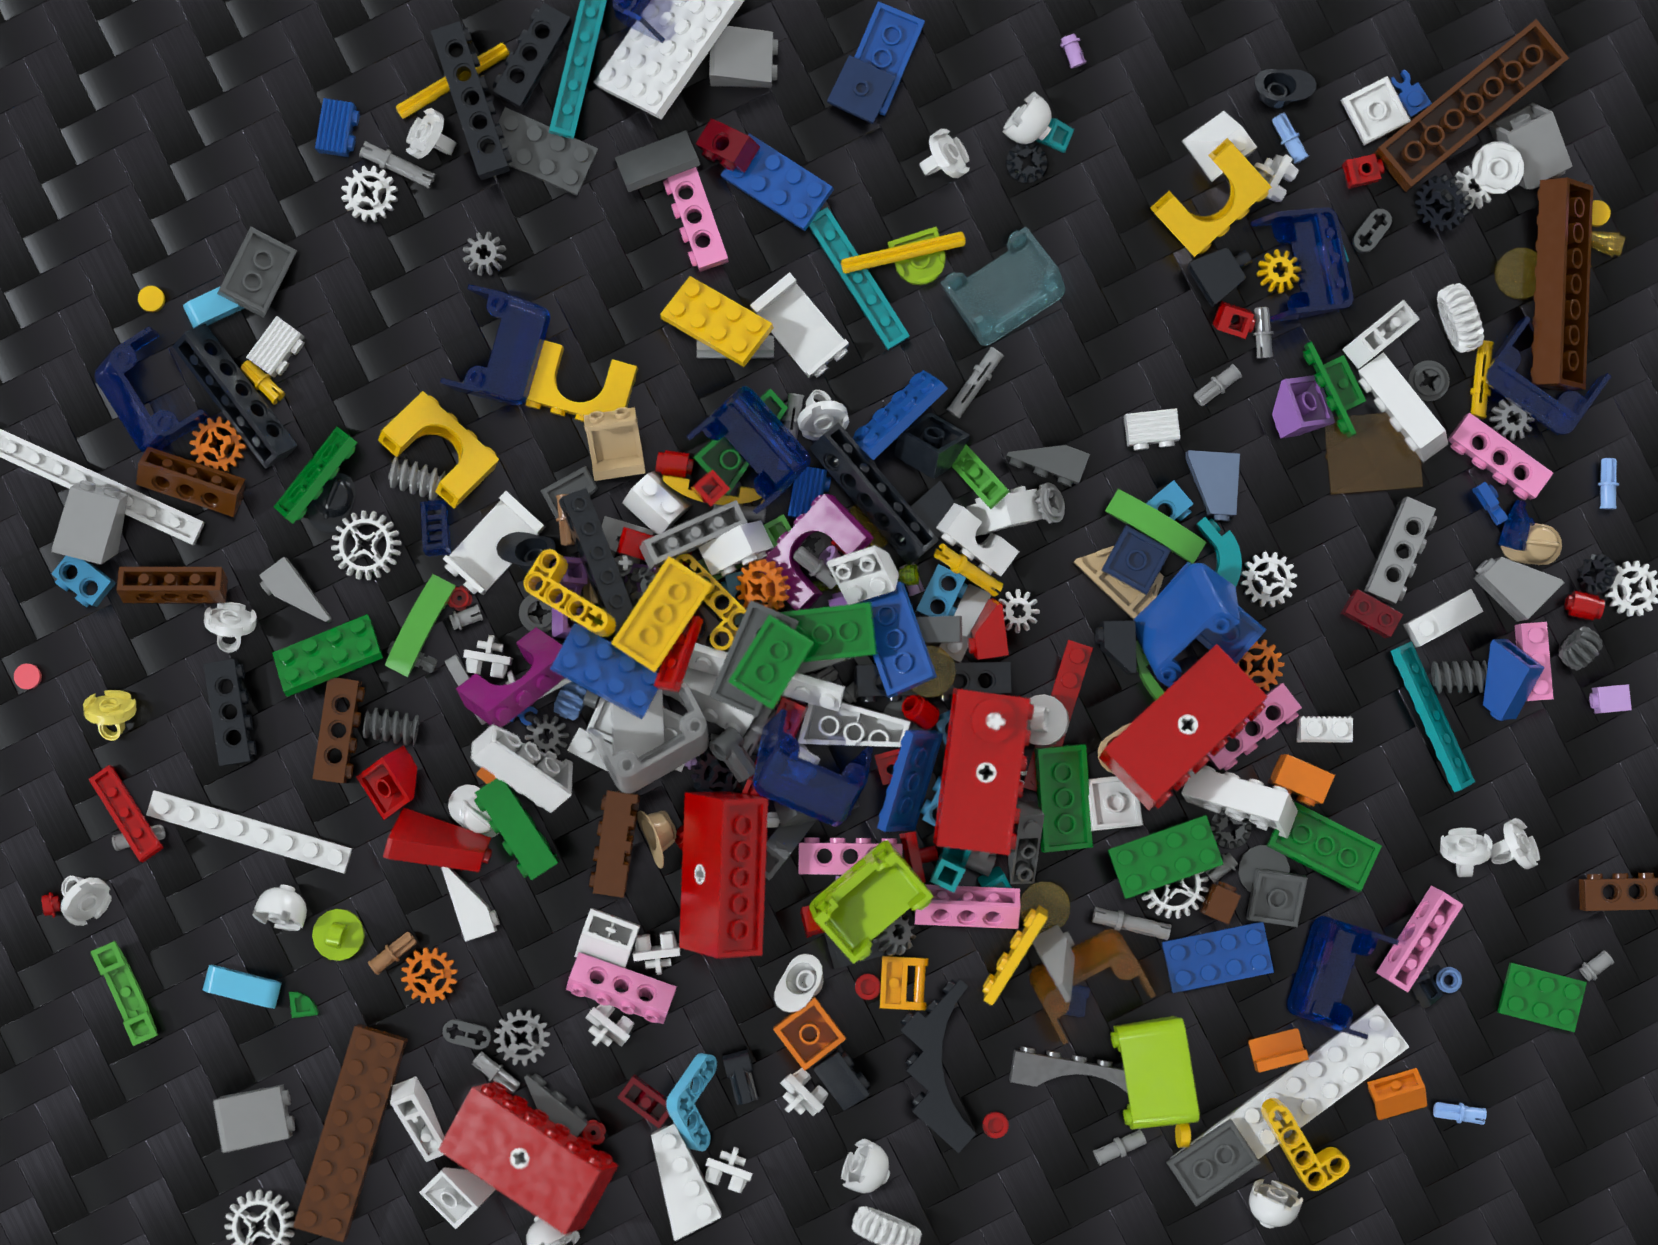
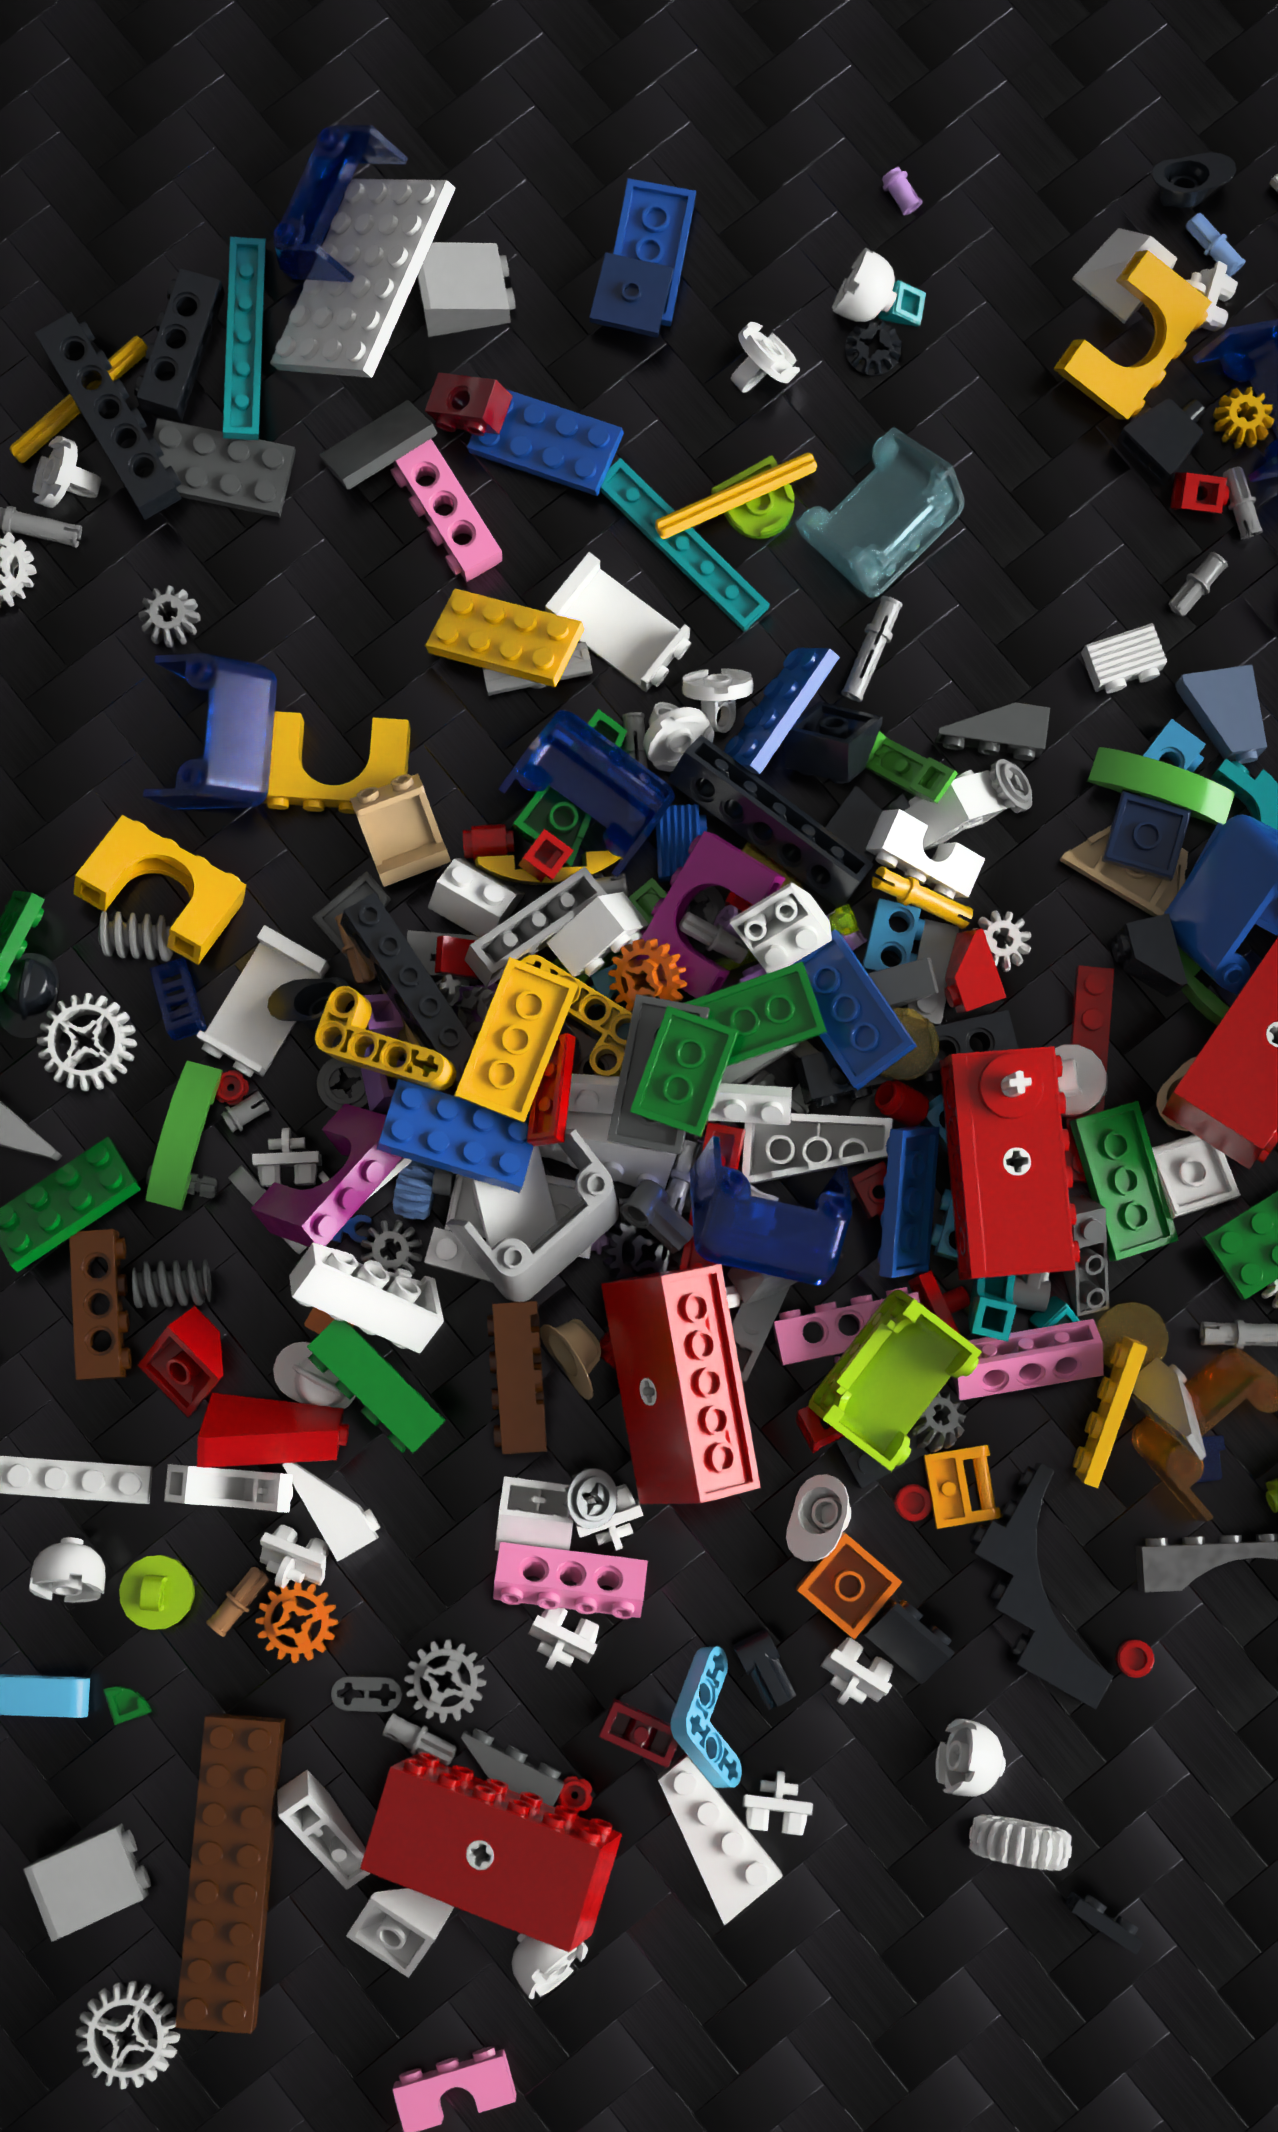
camera: 10 degrees left, 5 degrees down
none -> white arch [164,1464,293,1512]
none -> white hips [260,1524,329,1588]
none -> gear [563,1468,618,1529]
none -> white tile [682,668,754,733]

